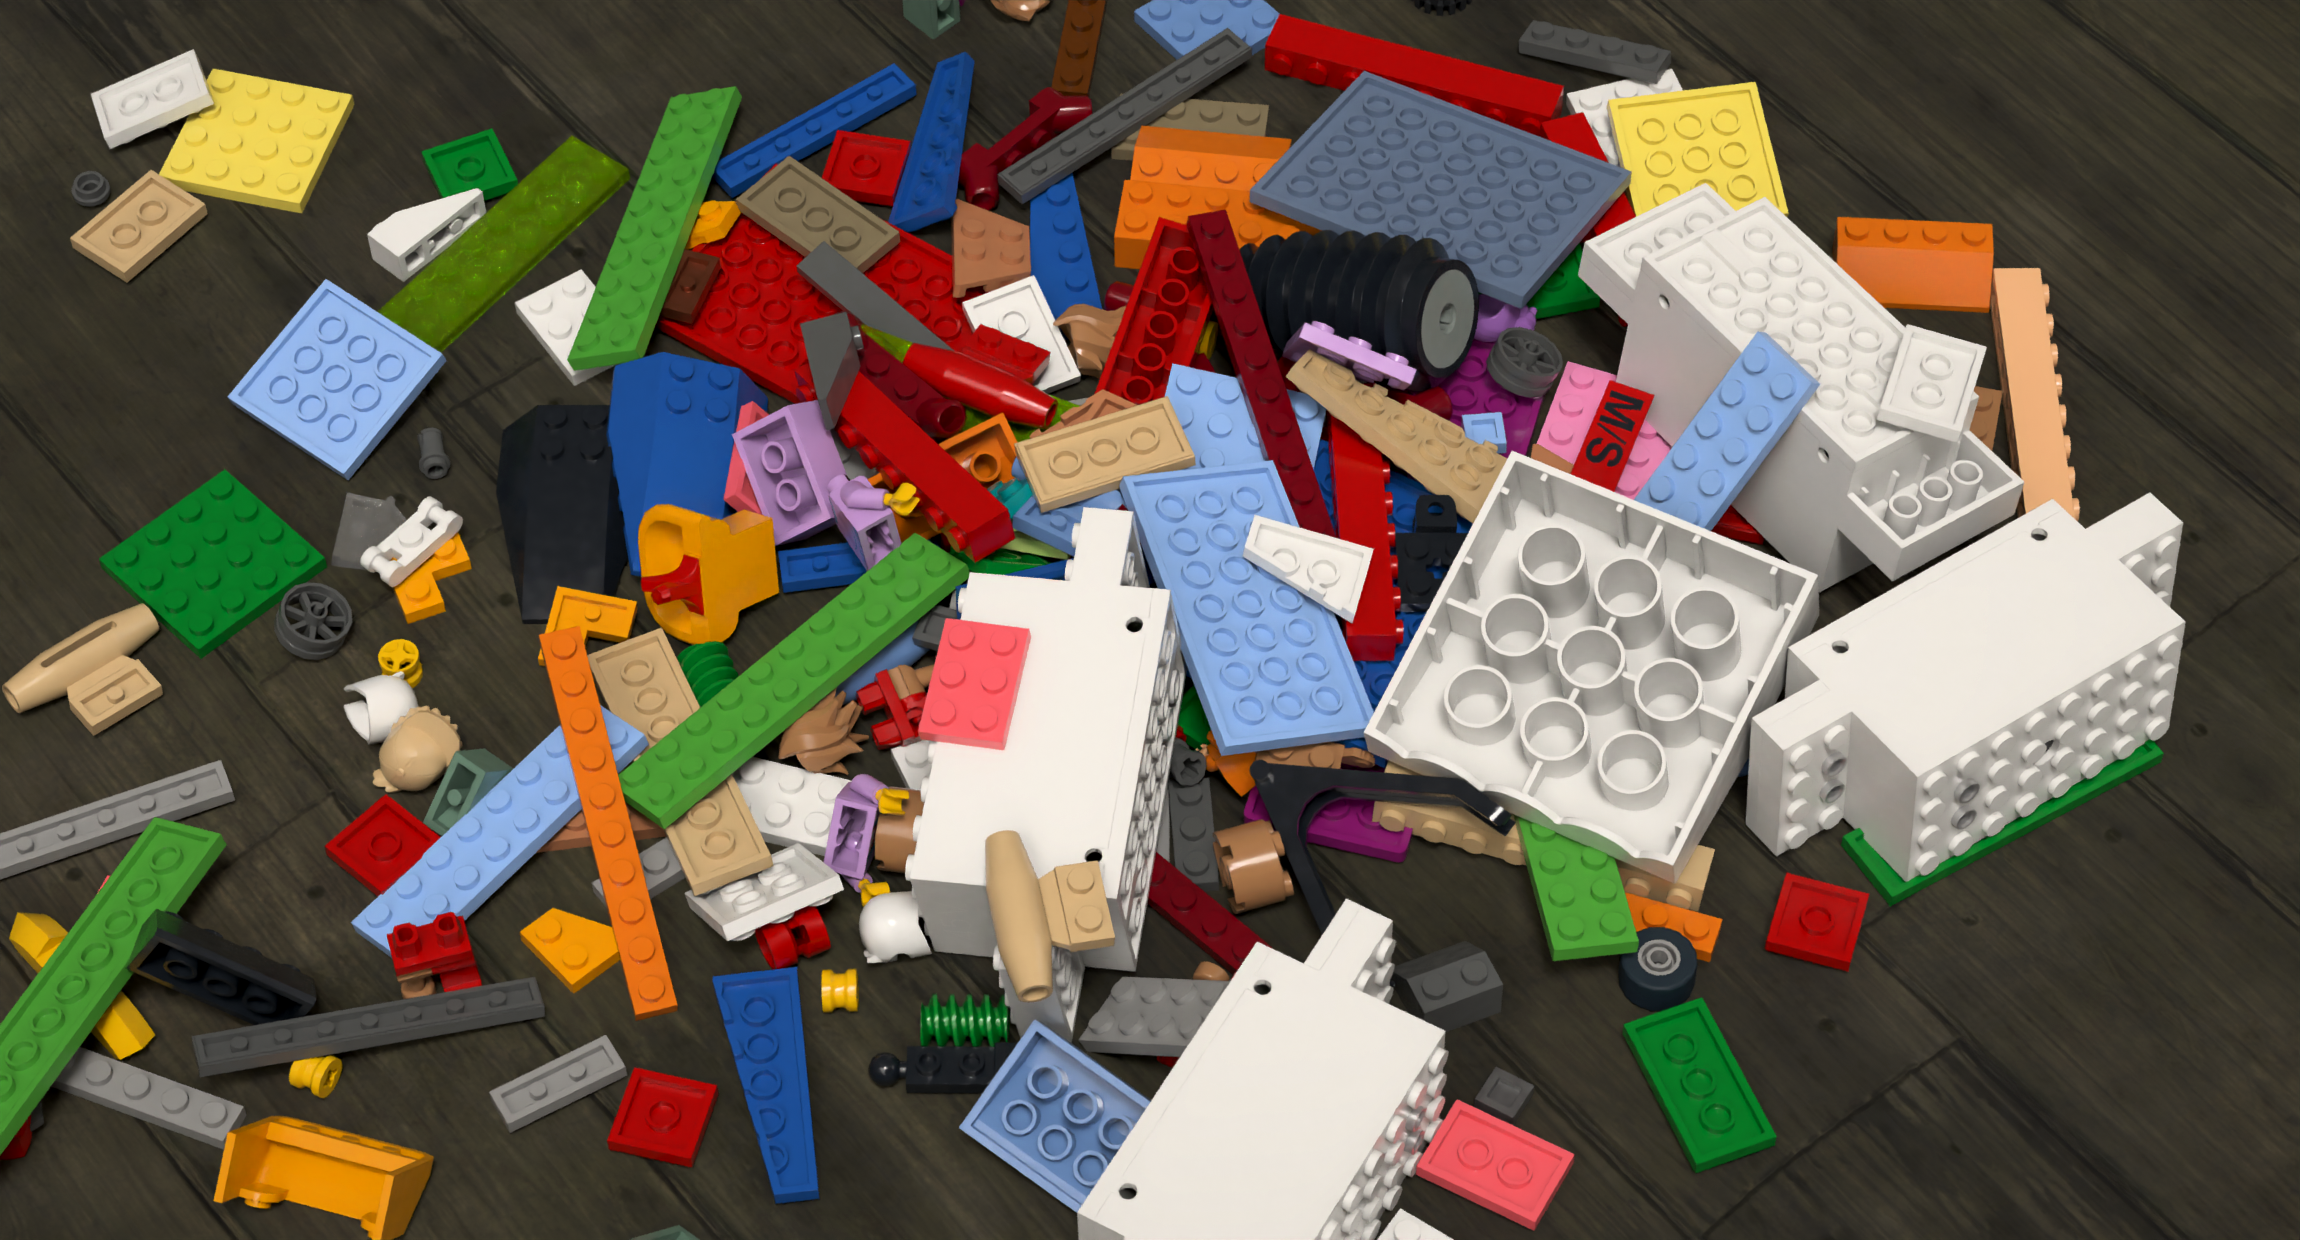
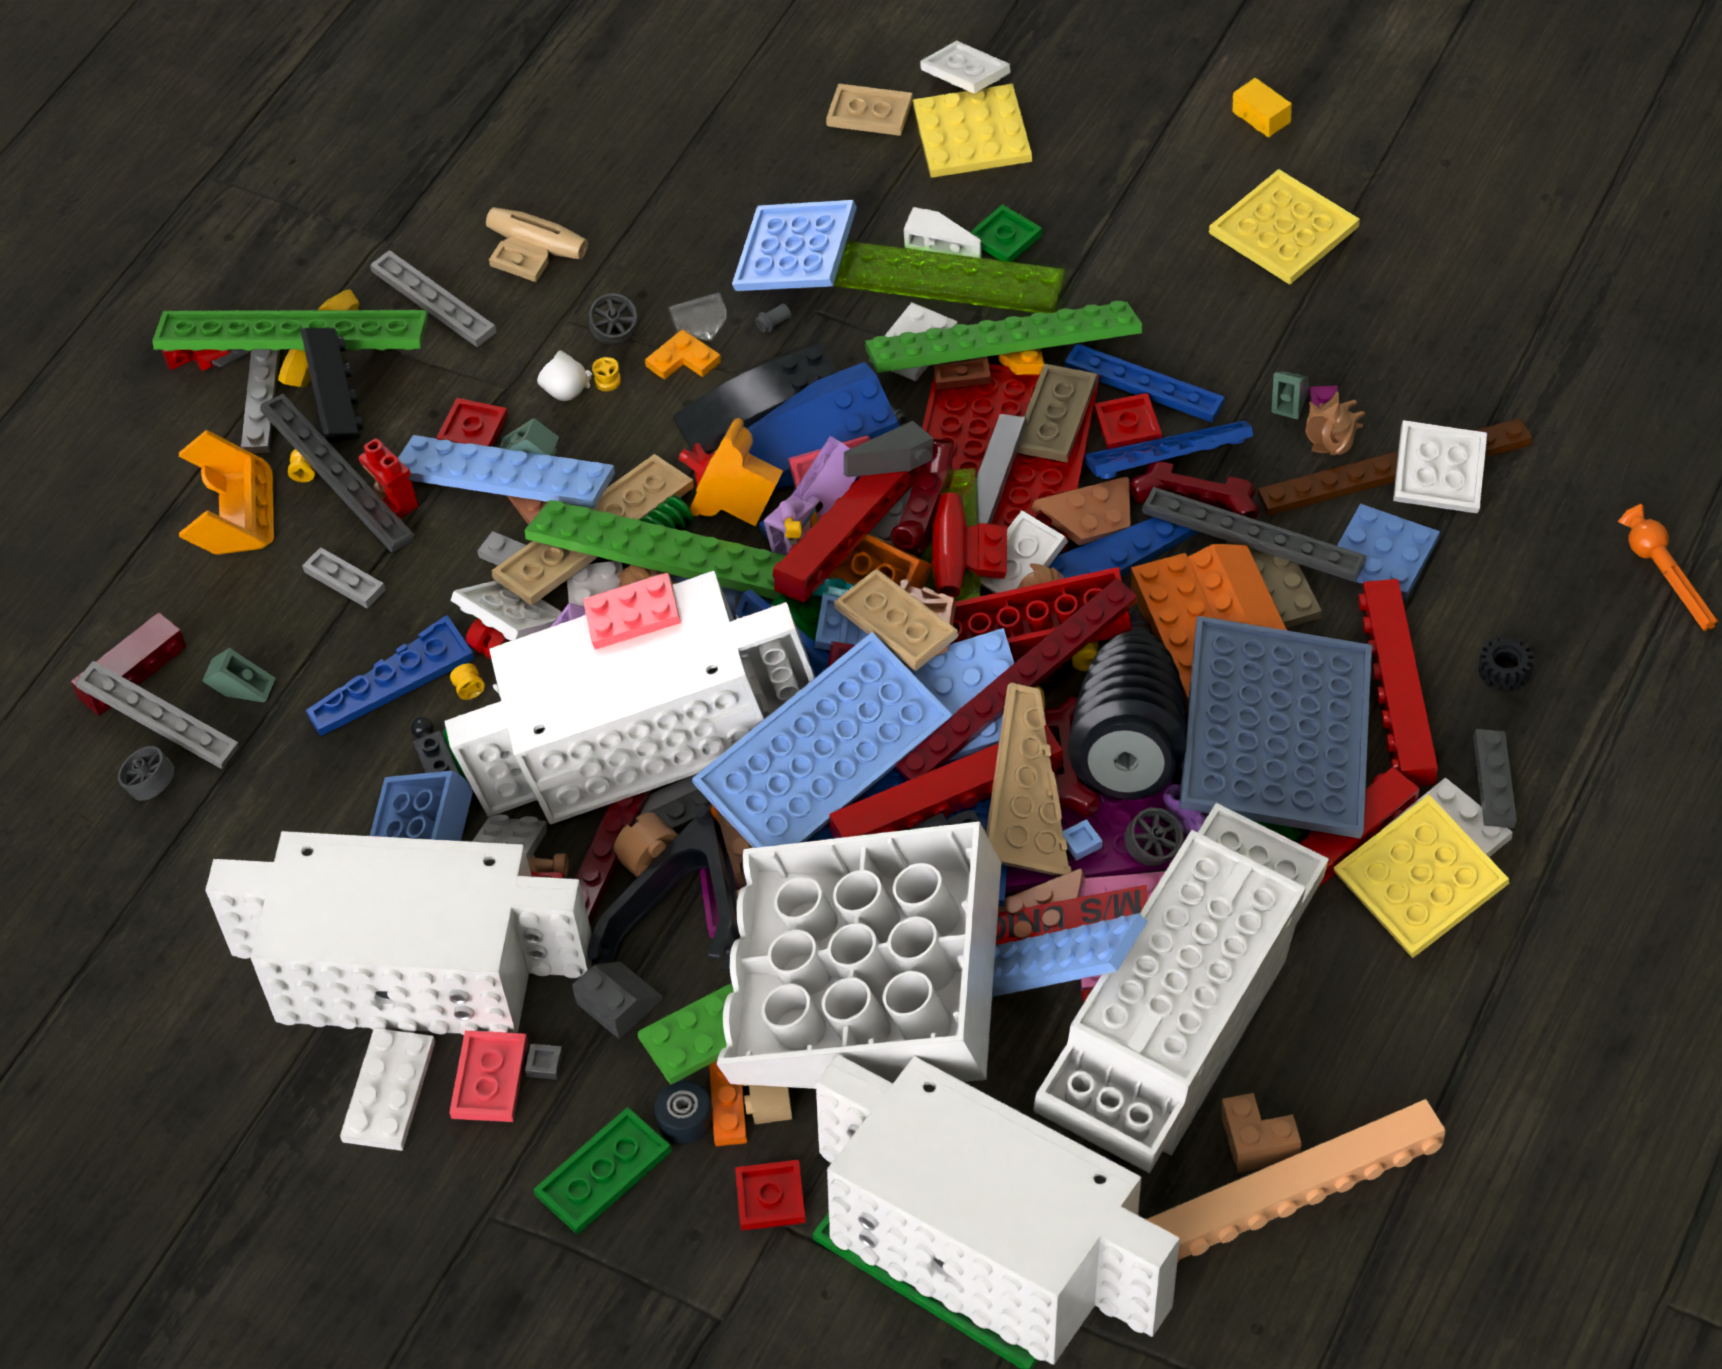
camera: 70 degrees right, 0 degrees up
dark grey plate [72,171,111,206] -> none
green plate [99,469,327,659] -> none
white plate [360,496,463,587] -> none
tan hair [373,705,463,793] -> none
light orange wing [519,908,620,994] -> none
light orange plate [538,586,638,666] -> none
orange plate [539,626,678,1021] -> none
red plate [607,1067,719,1168] -> none
tan plate [985,830,1115,1003] -> none
white wing [1243,515,1374,623] -> none
lavender plate [1282,321,1417,390] -> none
orange slope [1833,217,1994,313] -> none
white plate [1877,324,1987,443] -> none

